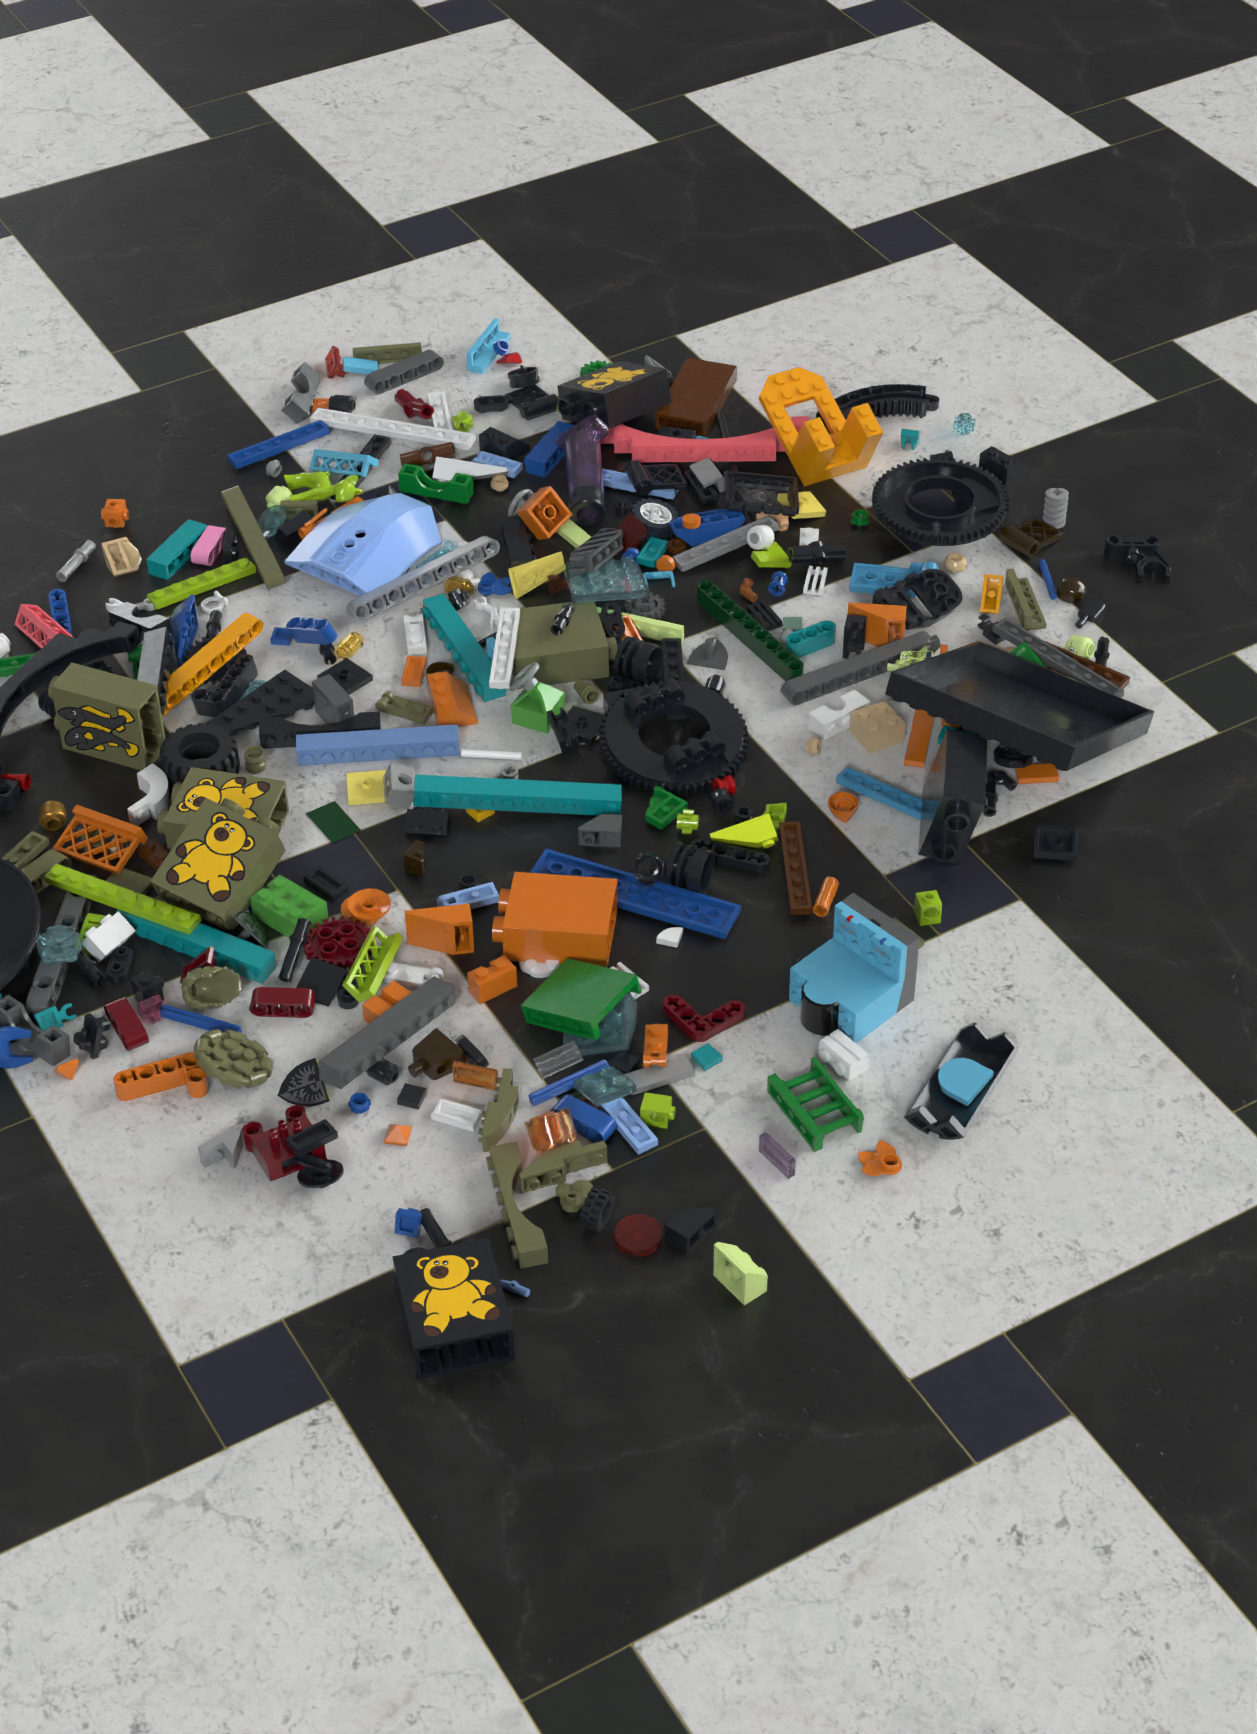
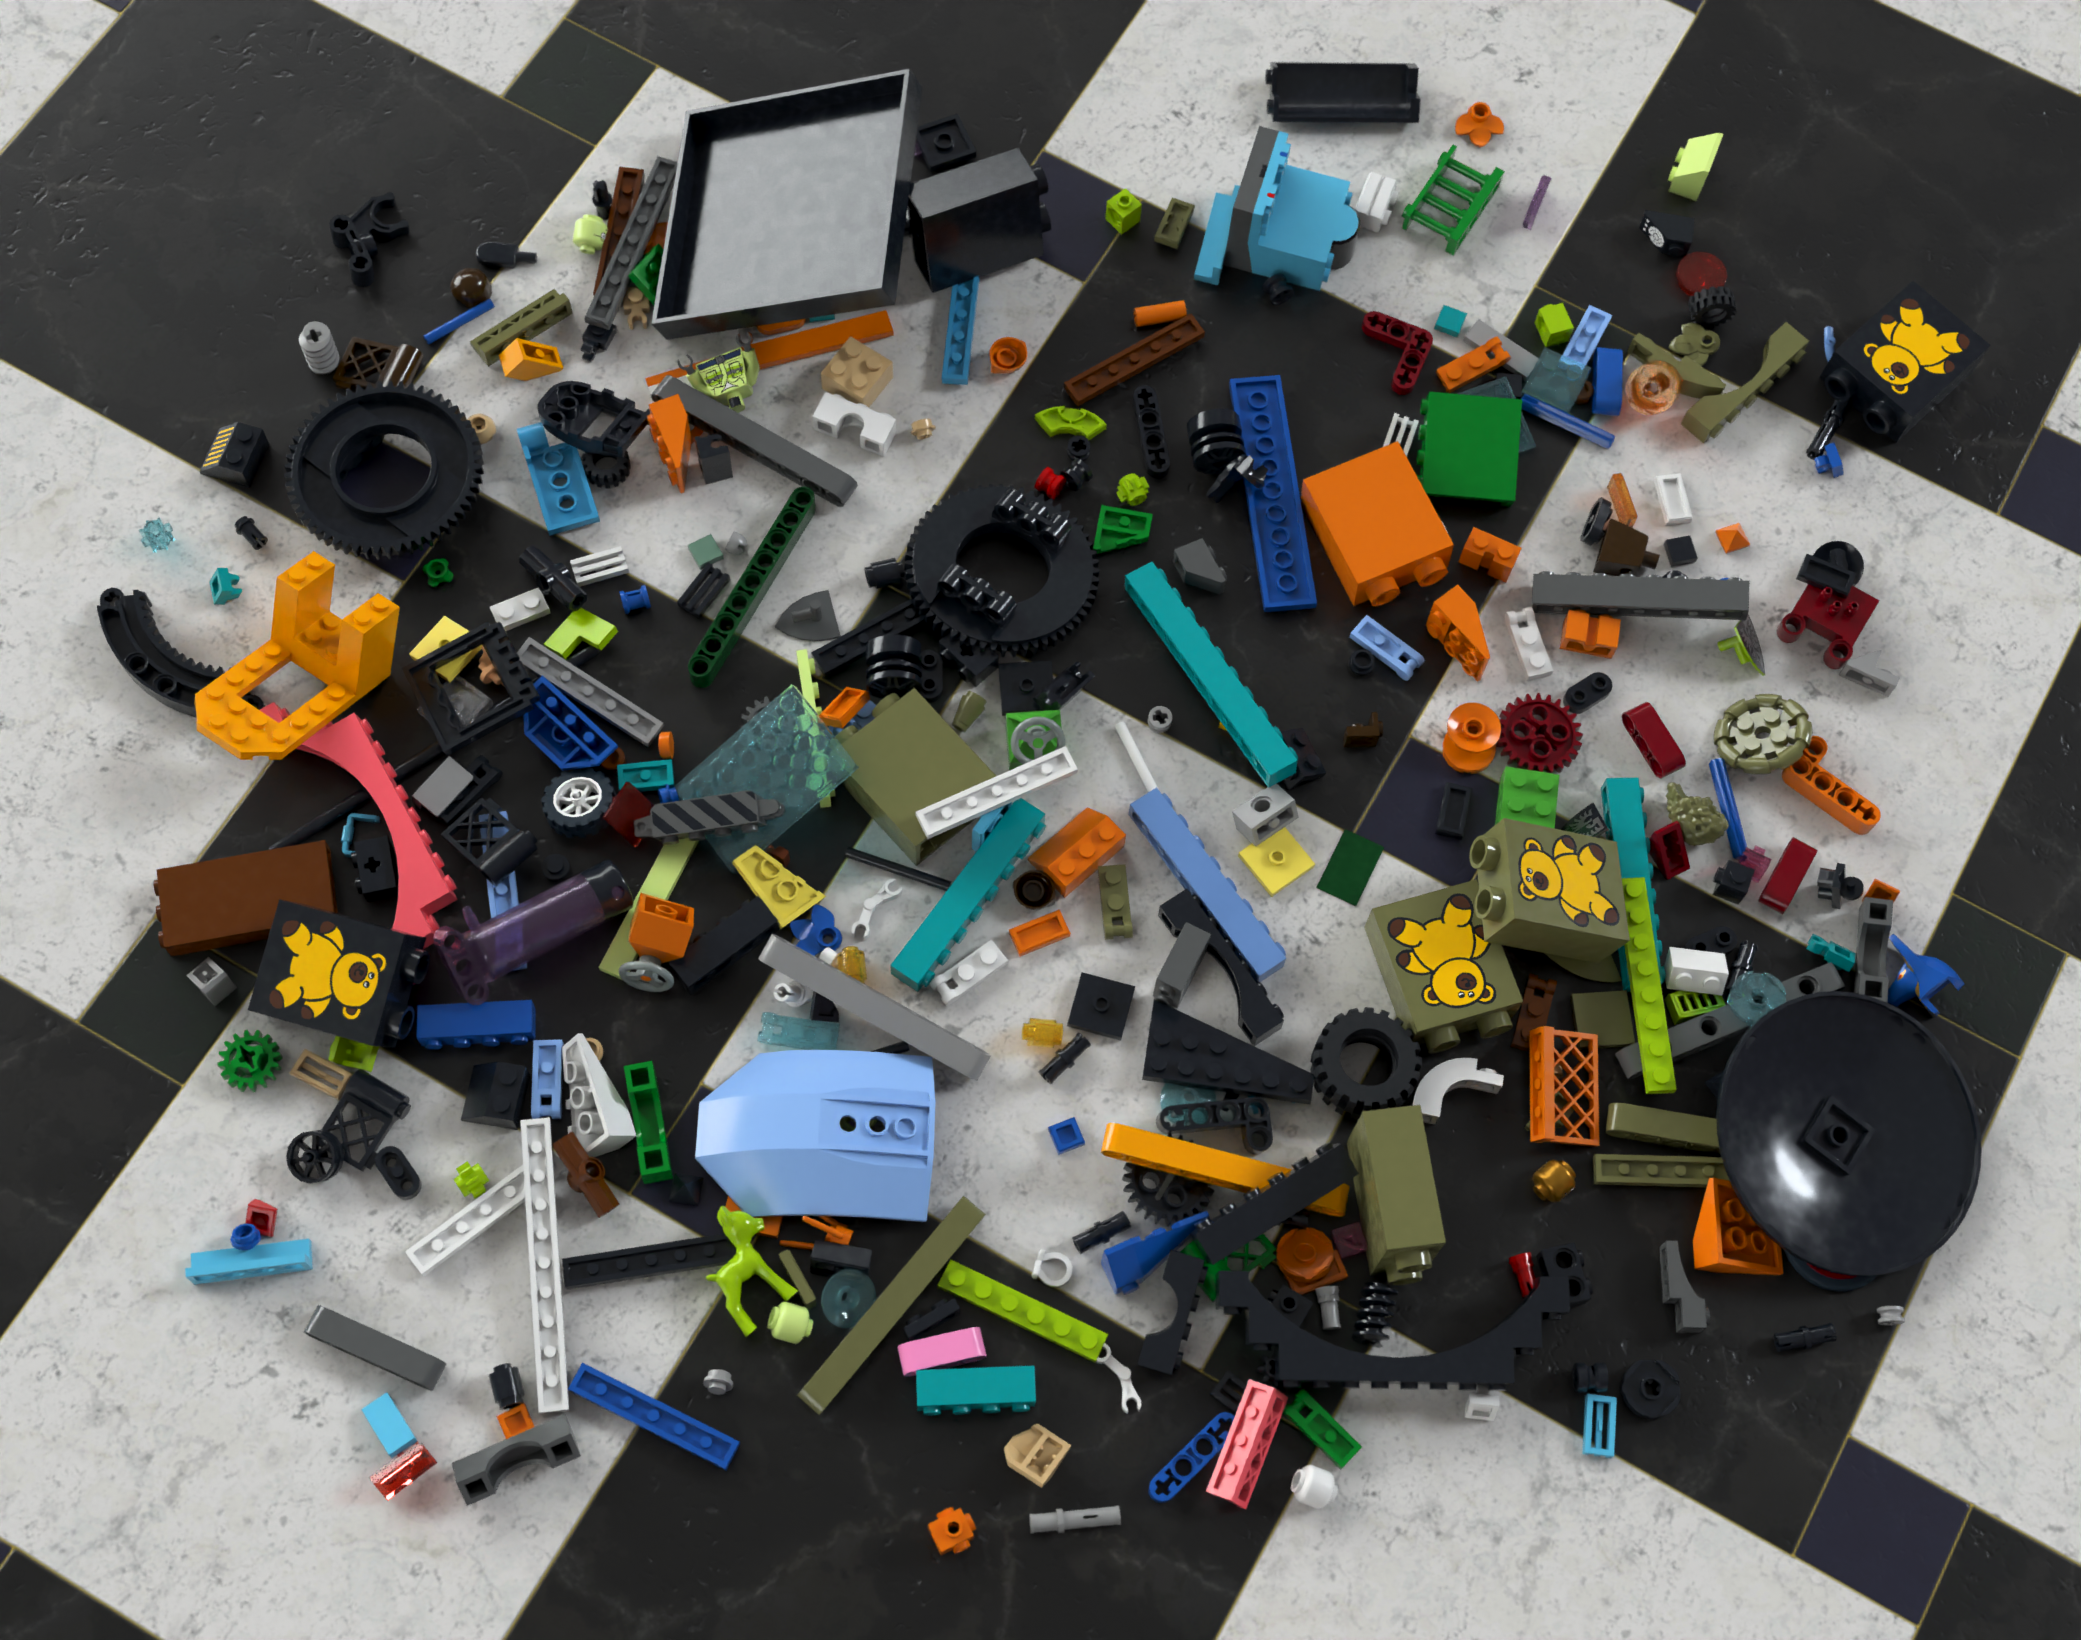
camera: 125 degrees left, 25 degrees up
olive wheel [244,745,266,774] -> none
black pin [278,918,311,983] -> none
blue beam [286,617,337,645] -> none
black sticker [296,957,347,1007] -> none
medium azure fence [309,449,379,477] -> none
lime fence [342,926,403,1003] -> none
olive fence [353,342,422,364] -> none
dark red piece [394,389,434,420] -> none
black gear [447,588,470,611] -> none
olive slope [478,1068,519,1152] -> none
clear tile [533,1040,583,1079] -> none
black pin [551,604,574,636] -> none
black plate [601,602,626,640] -> none
medium azure piece [643,571,675,590] -> none
white tile [656,927,683,948] -> none
orange tile [682,514,701,529] -> none
neon yellow slope [710,813,778,848] -> none
dark orange arm [739,578,758,602] -> none
white head [747,525,774,550] -> none
teal beam [786,620,836,658] -> none
medium azure tile [938,1058,993,1106] -> none

